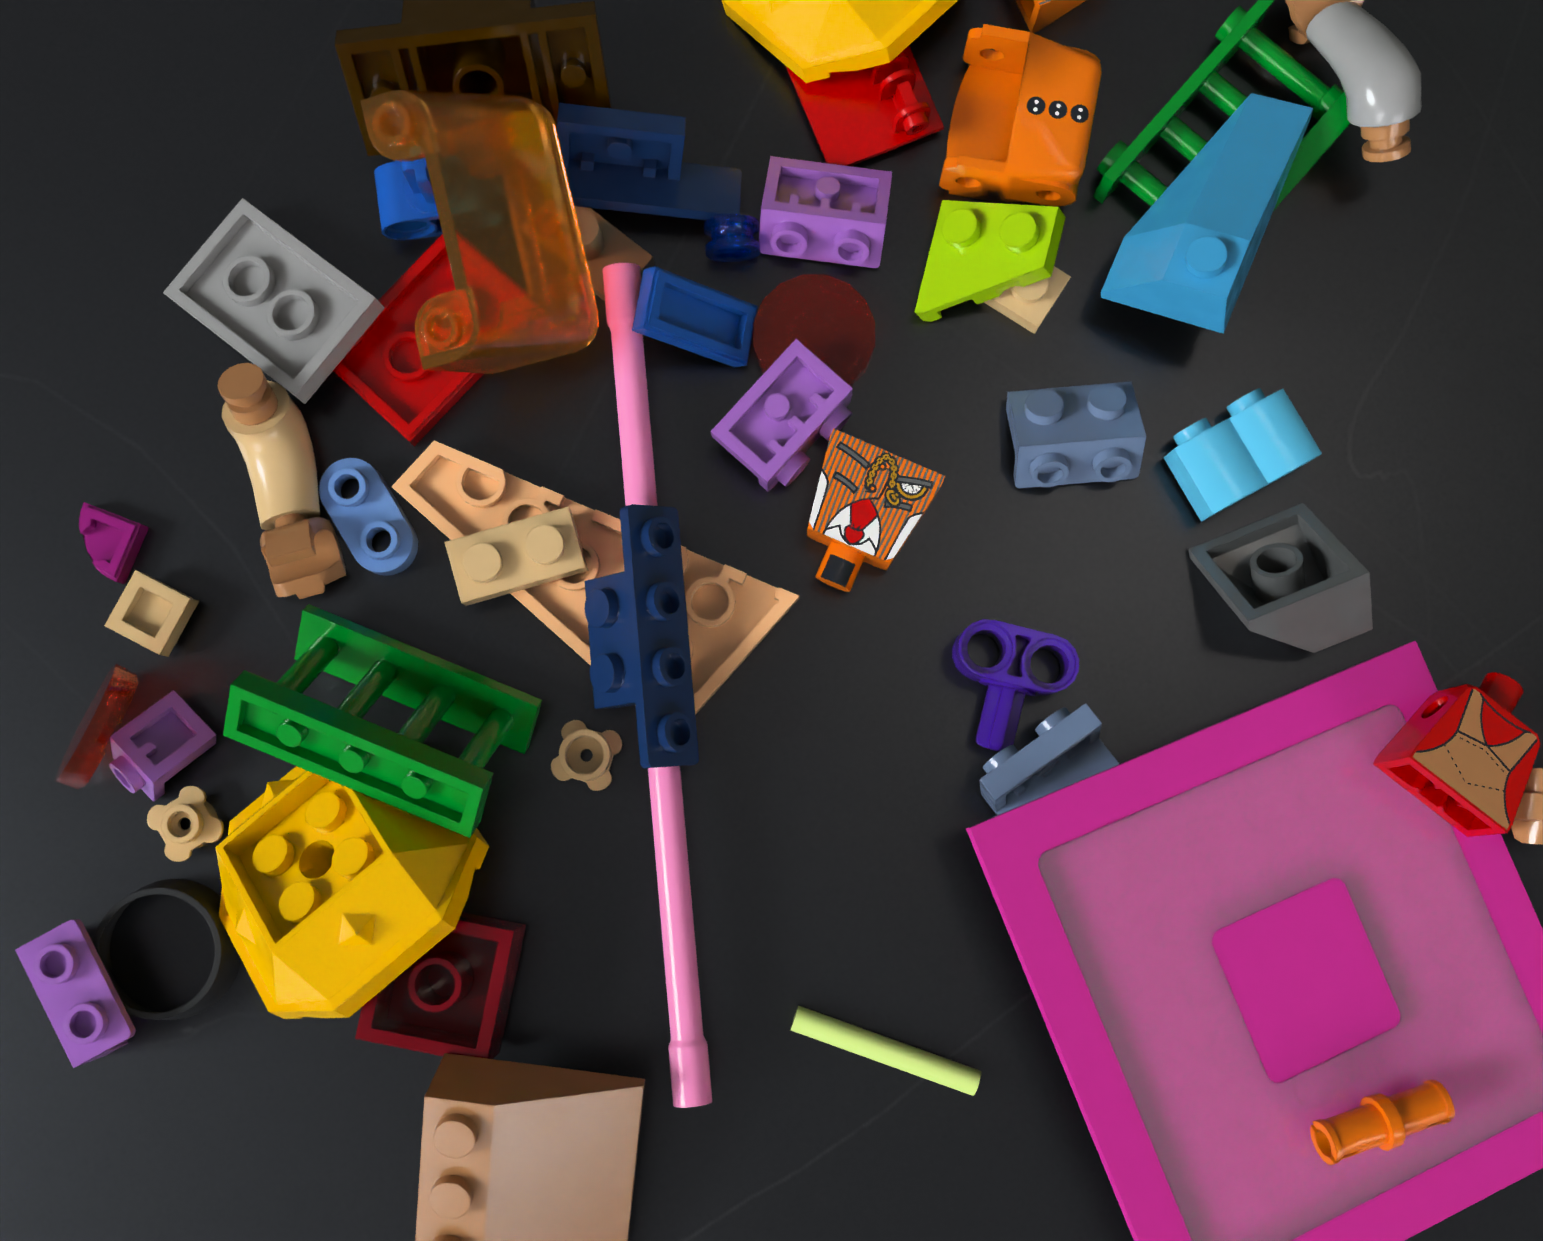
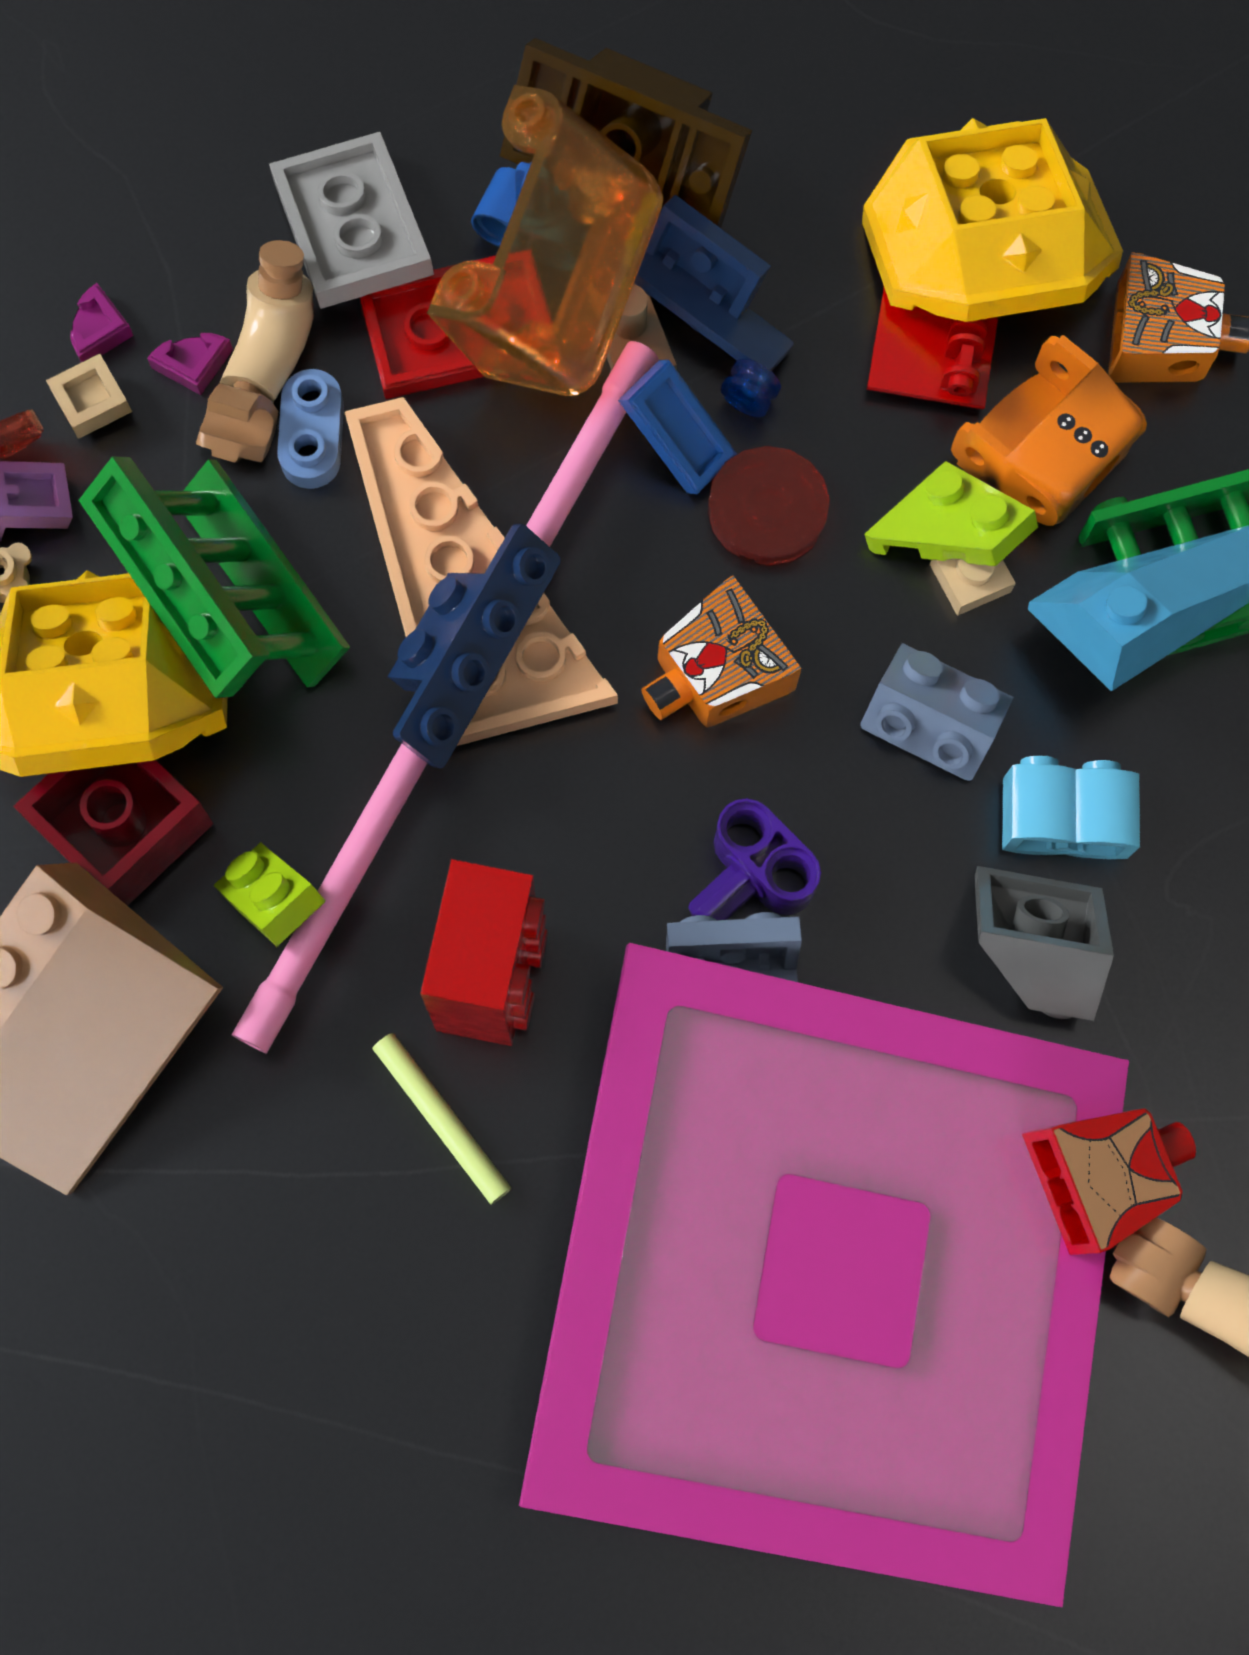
camera: 25 degrees right, 10 degrees down
tan plate [445,507,588,606] -> none
tan plate [551,720,622,791] -> none
medium lavender bracket [711,339,853,492] -> none
medium lavender bracket [758,156,892,268] -> none
orange pin [1310,1079,1455,1165] -> none
none -> magenta tile [147,333,233,395]
none -> lime plate [213,842,326,947]
none -> red brick [420,859,548,1046]

